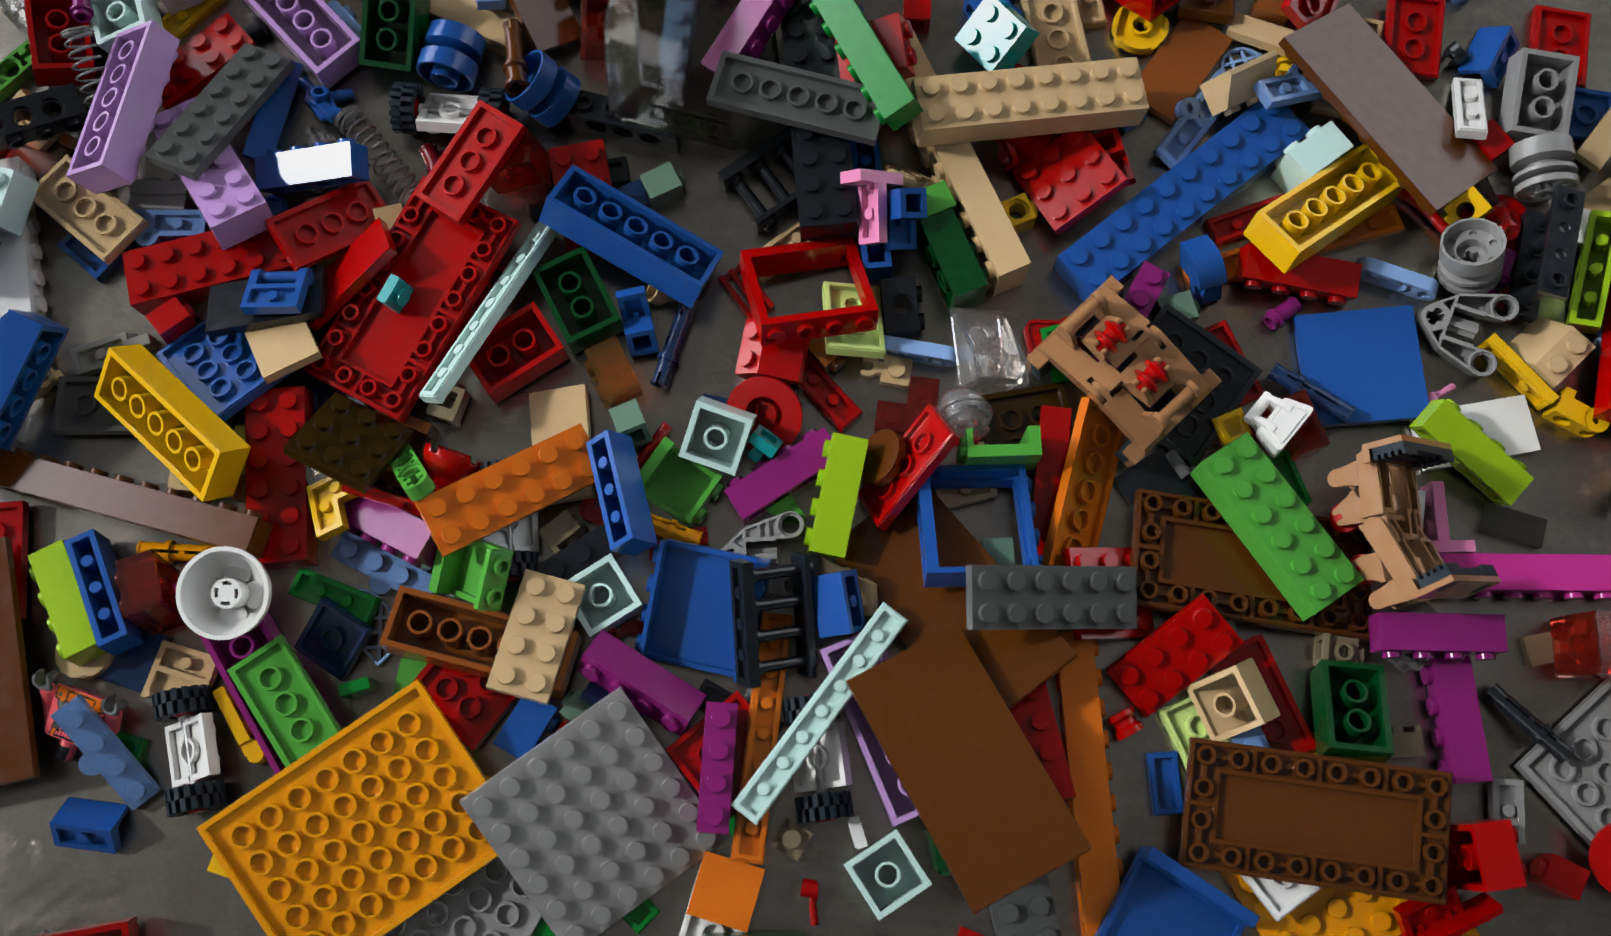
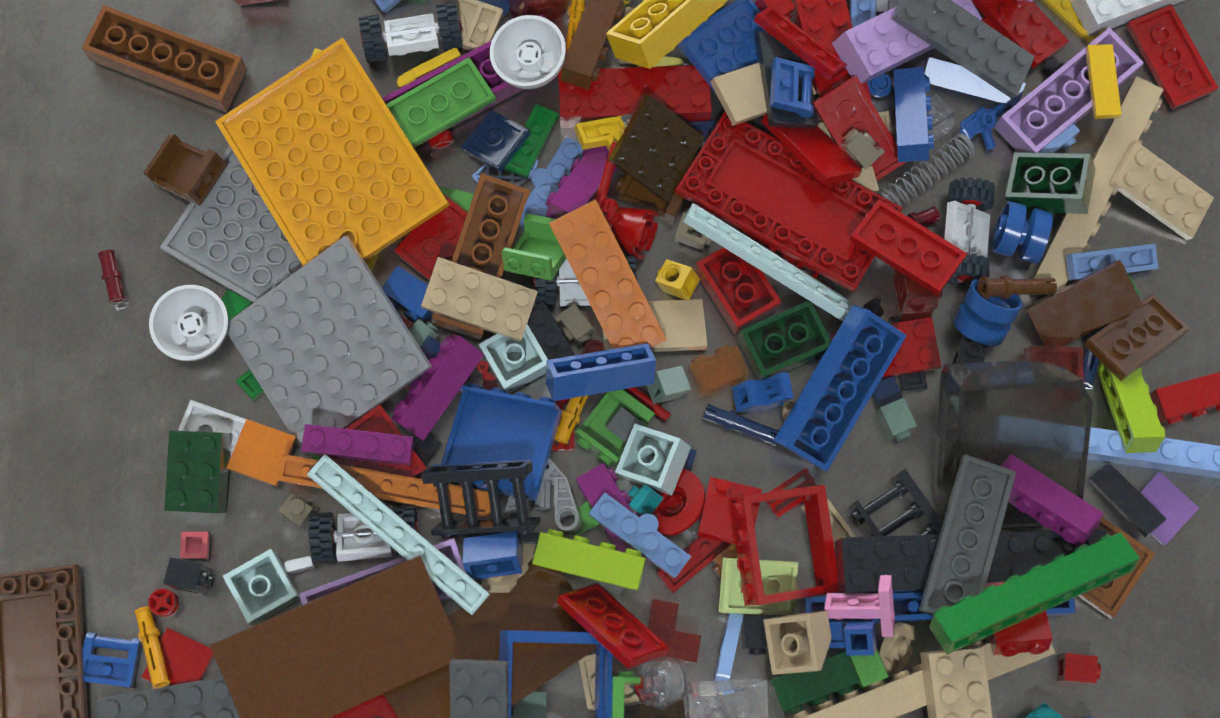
camera: 85 degrees right, 0 degrees up
green tile [338,676,379,699] -> none
teal plate [376,274,414,314] -> none
bright green beam [390,444,435,501] -> none
red hand [800,879,819,926] -> none
tan plate [860,354,913,390] -> none
reddish brown tile [861,429,906,488] -> none
none -> red tile [428,131,454,149]
none -> medium blue hinge [589,493,691,579]
none -> dark grey tile [606,407,642,443]
none -> yellow brick [655,259,700,301]
none -> red tile [754,6,847,81]
none -> tan slope [764,611,832,675]
none -> dark tan brick [841,128,885,169]

